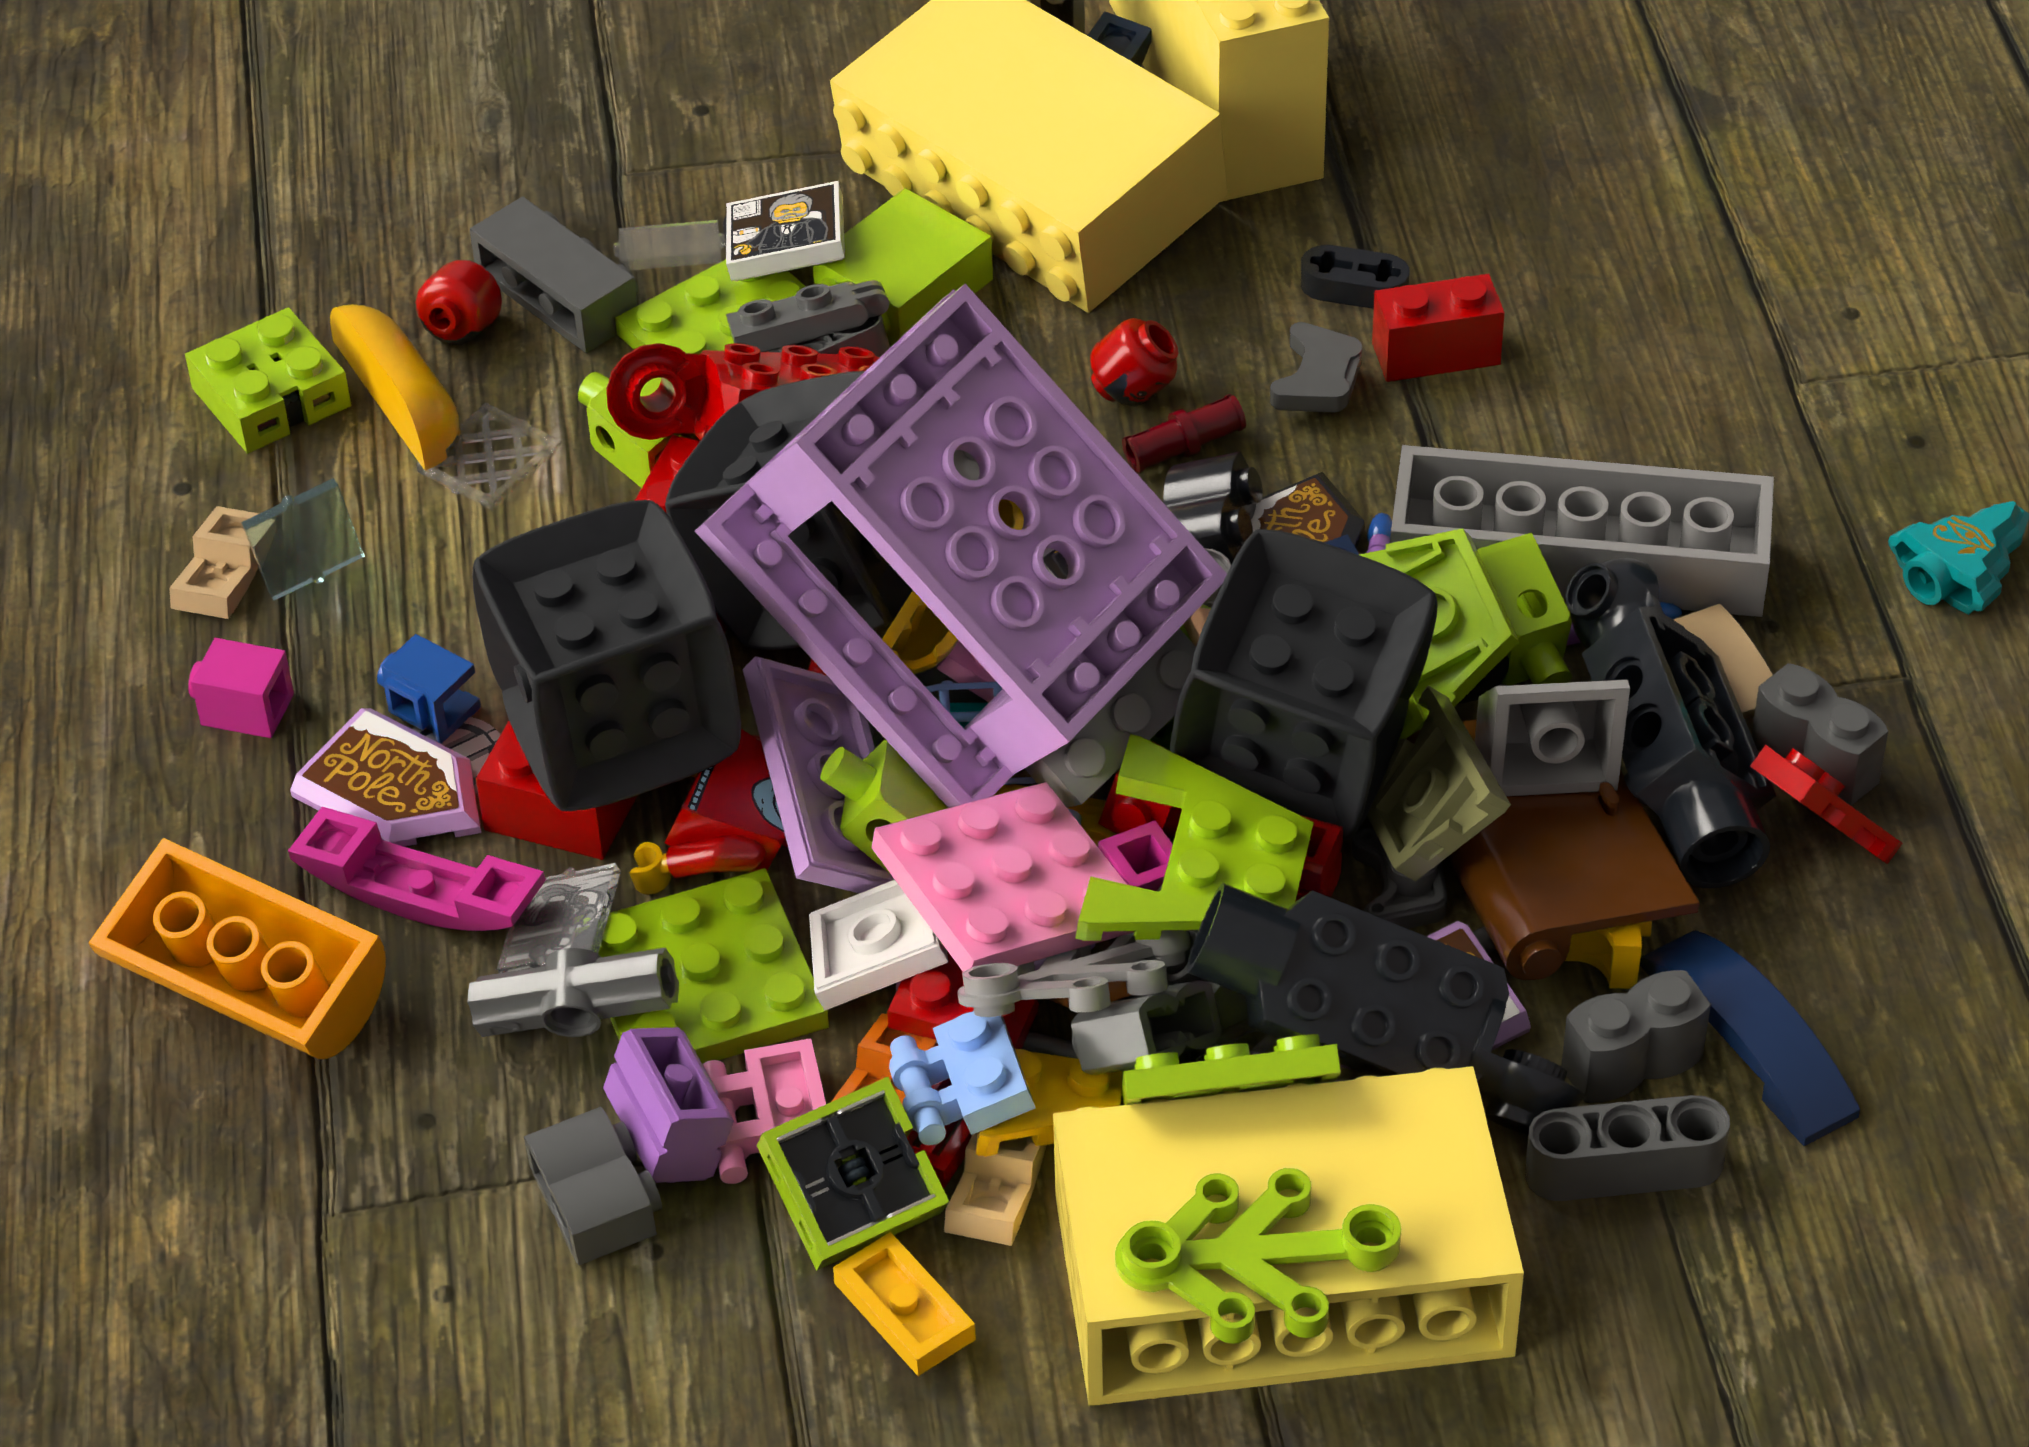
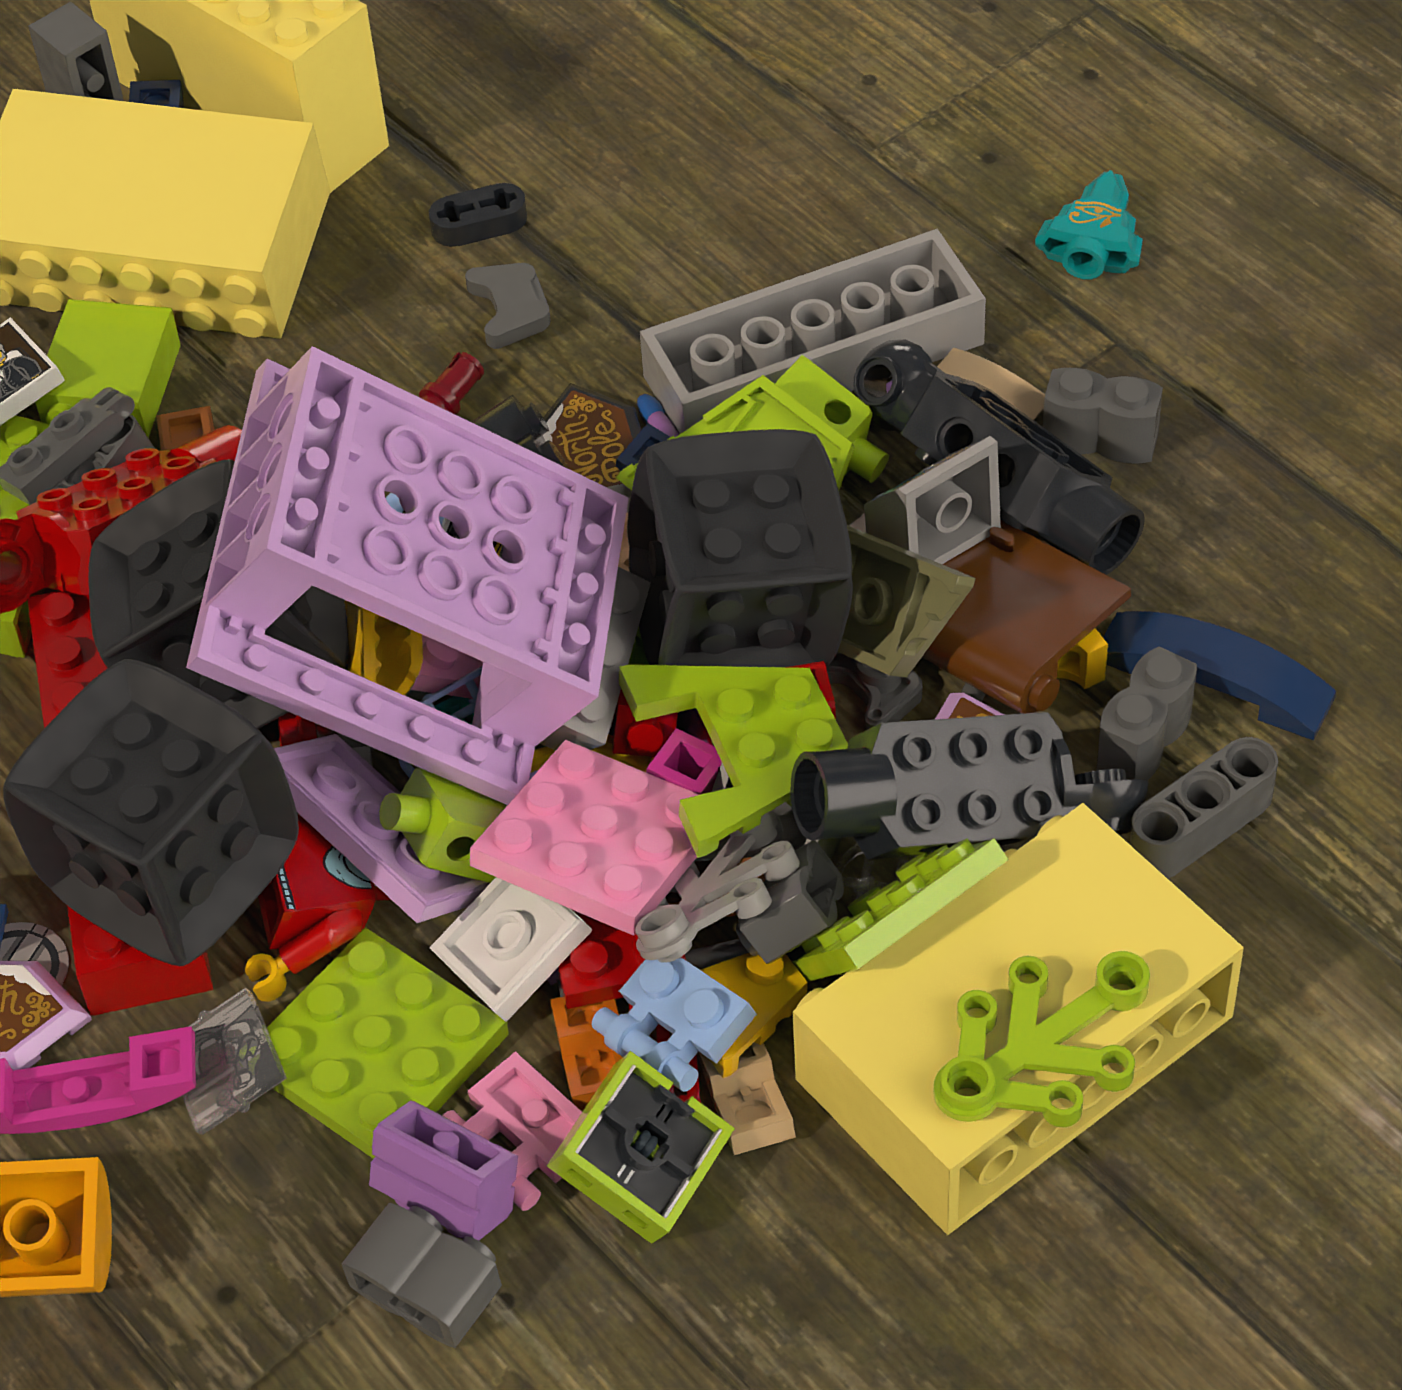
camera: 30 degrees left, 5 degrees up
dark grey piece [467,948,679,1037] -> none
yellow plate [833,1232,976,1376] -> none
red head [1090,318,1179,407] -> none
red brick [1372,274,1505,382] -> none
red wing [1750,745,1903,864] -> none

